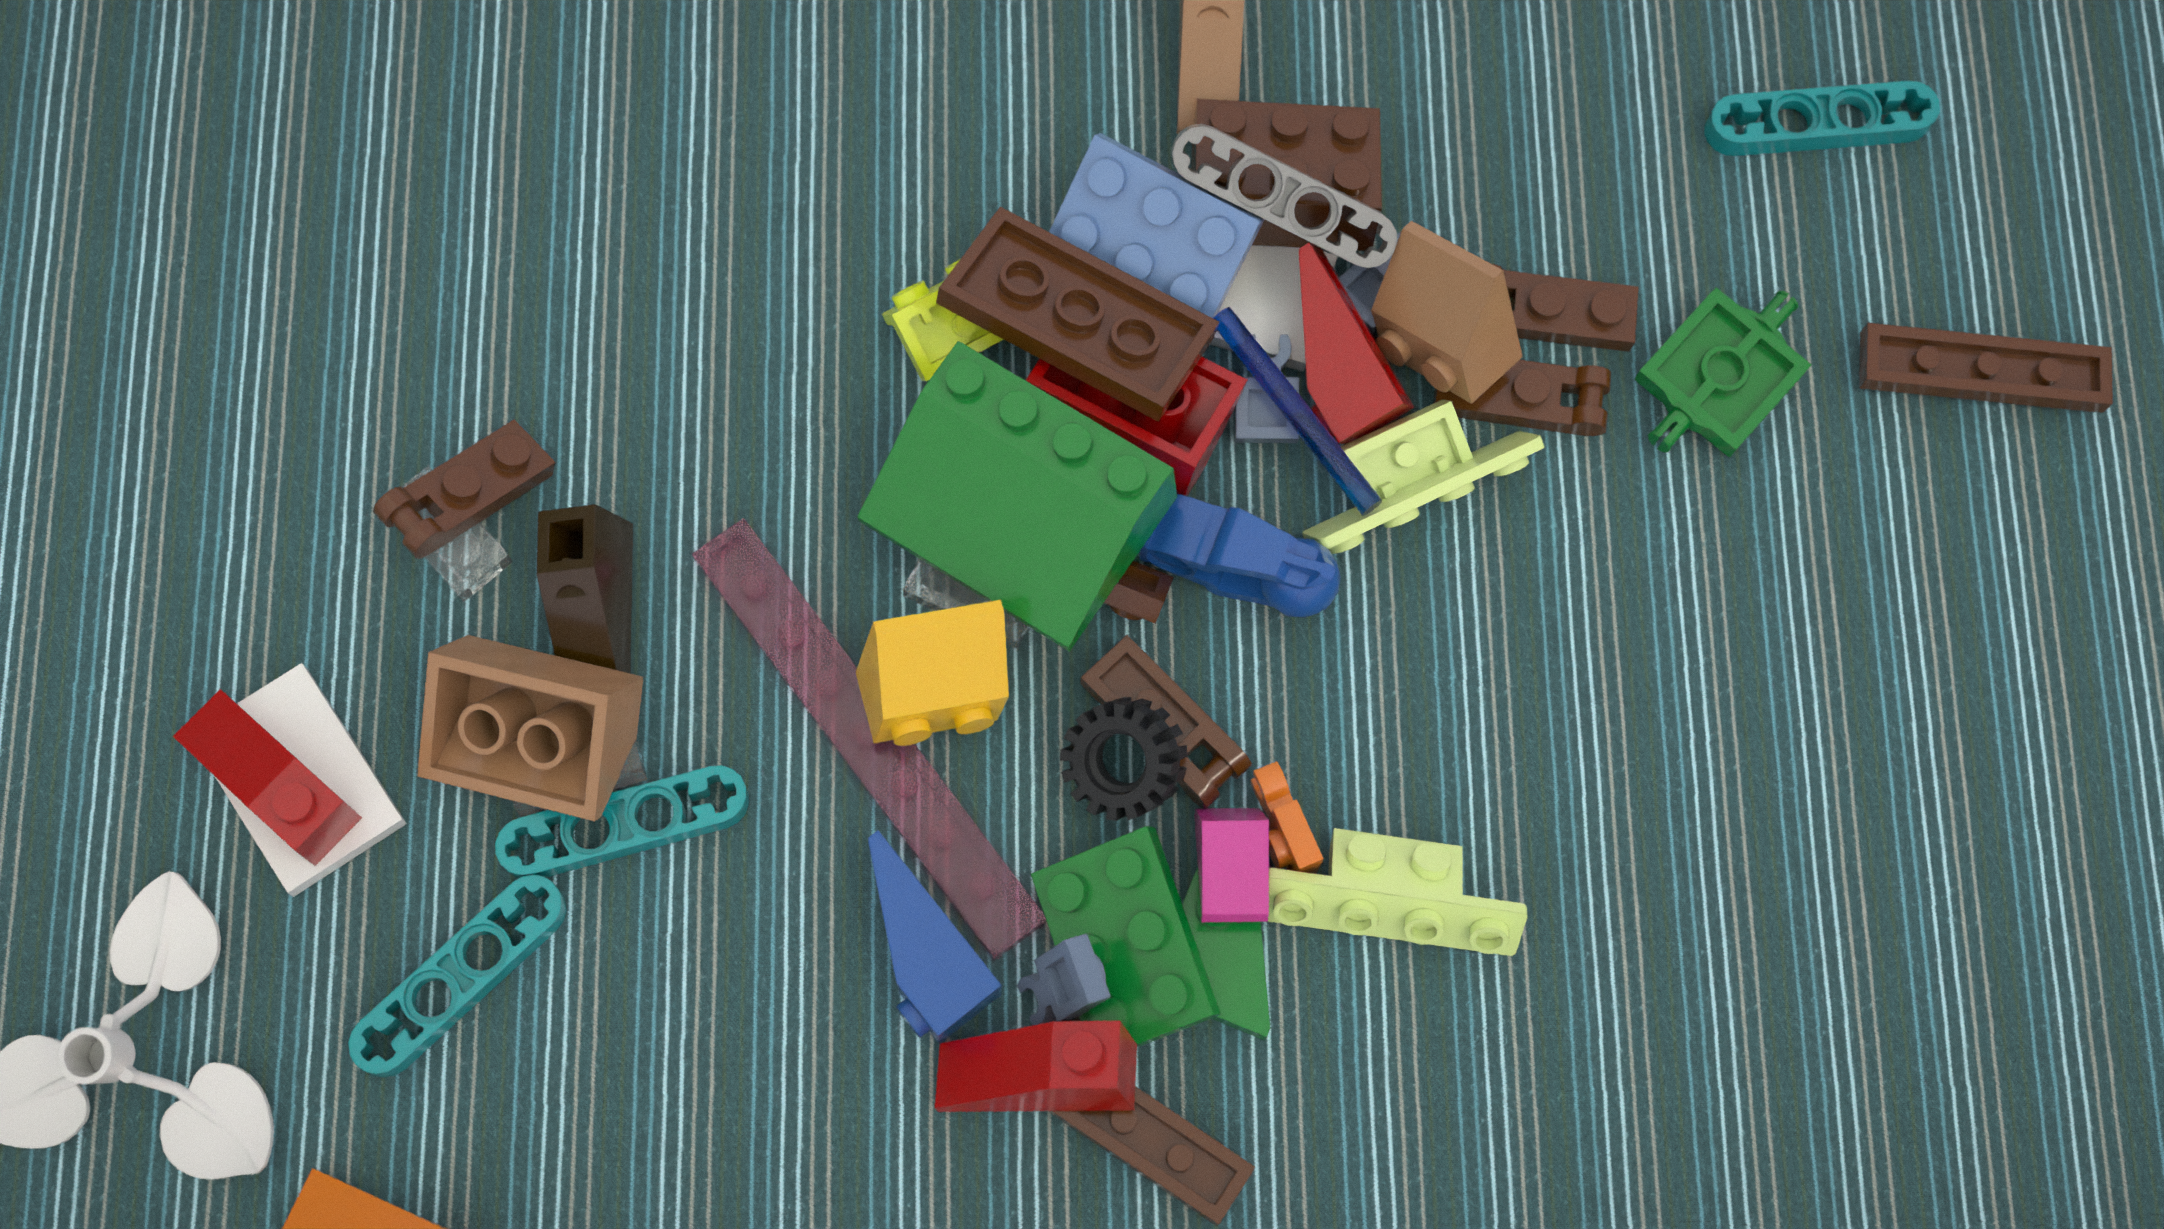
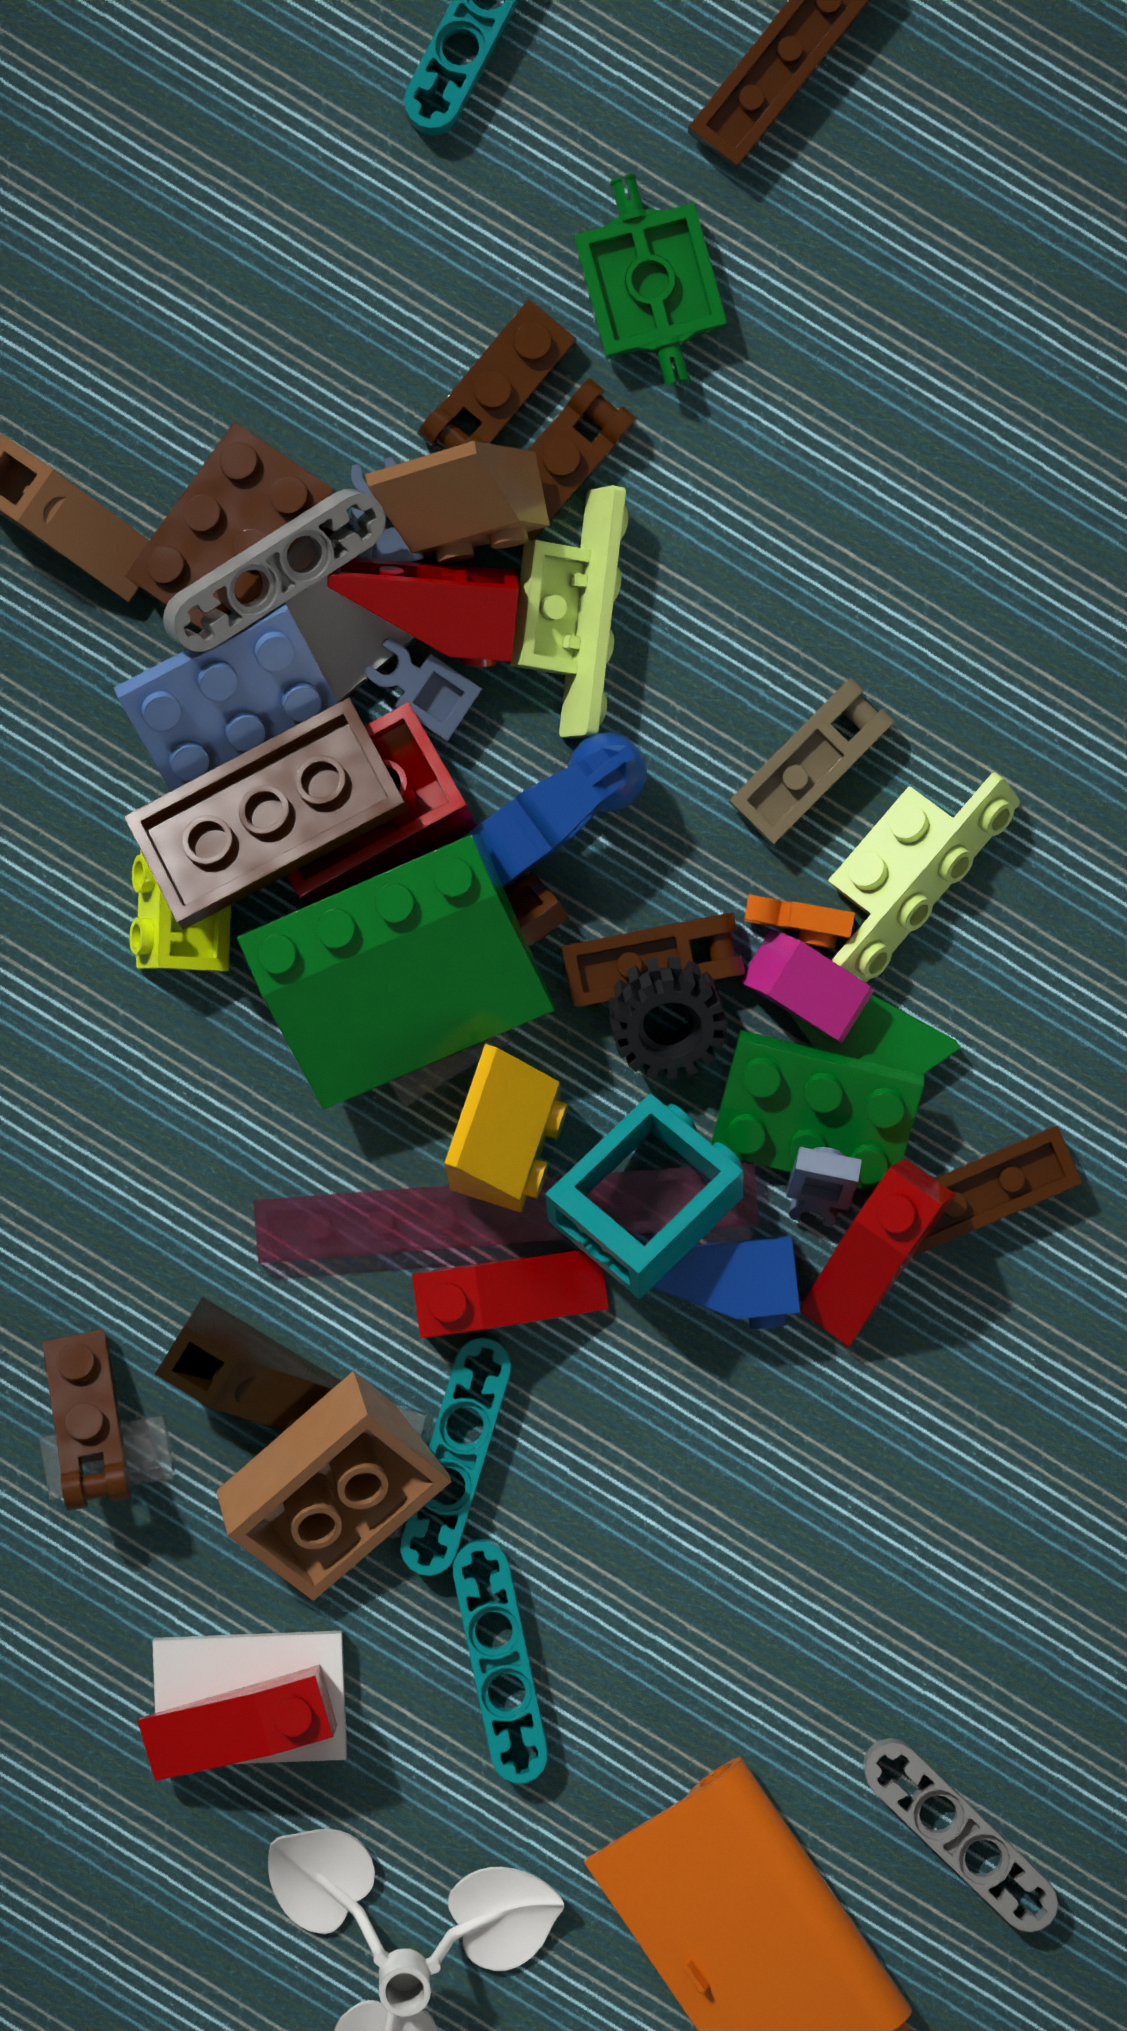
camera: 50 degrees left, 15 degrees up
clear blue bar [1213,307,1383,516] -> none
none -> red slope [412,1249,609,1338]
none -> teal window [545,1093,744,1300]
none -> dark tan plate [728,678,895,846]

